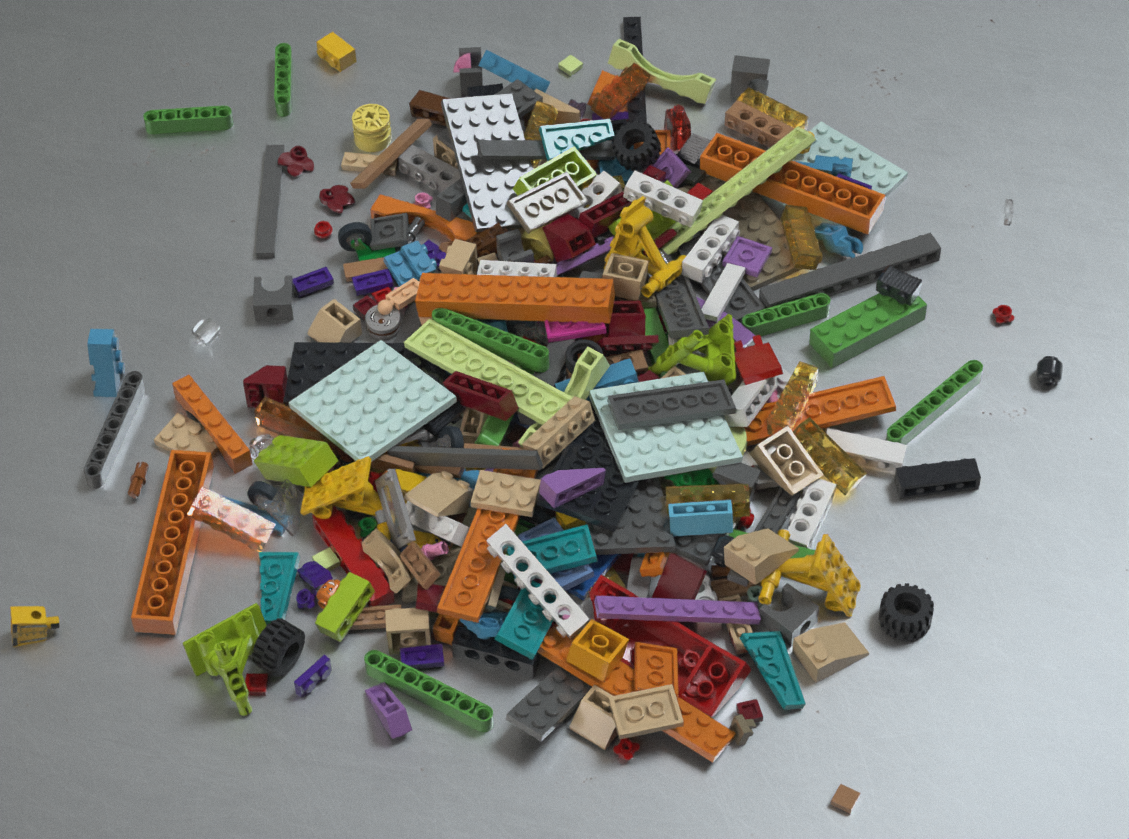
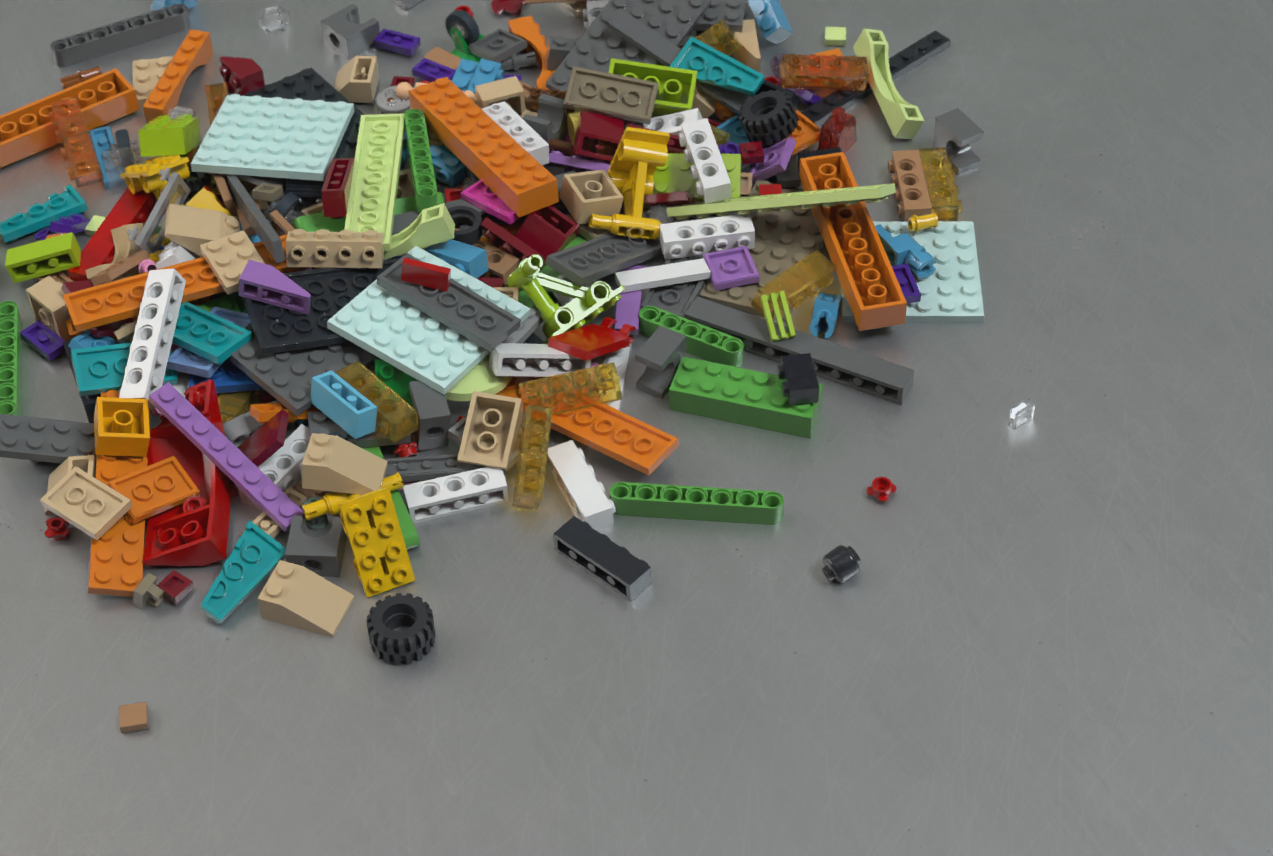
camera: 50 degrees right, 5 degrees down
none -> dark tan tile [252,183,283,210]
none -> red tile [401,257,451,292]
none -> dark grey piece [635,325,686,399]
none -> lime tile [760,291,796,342]

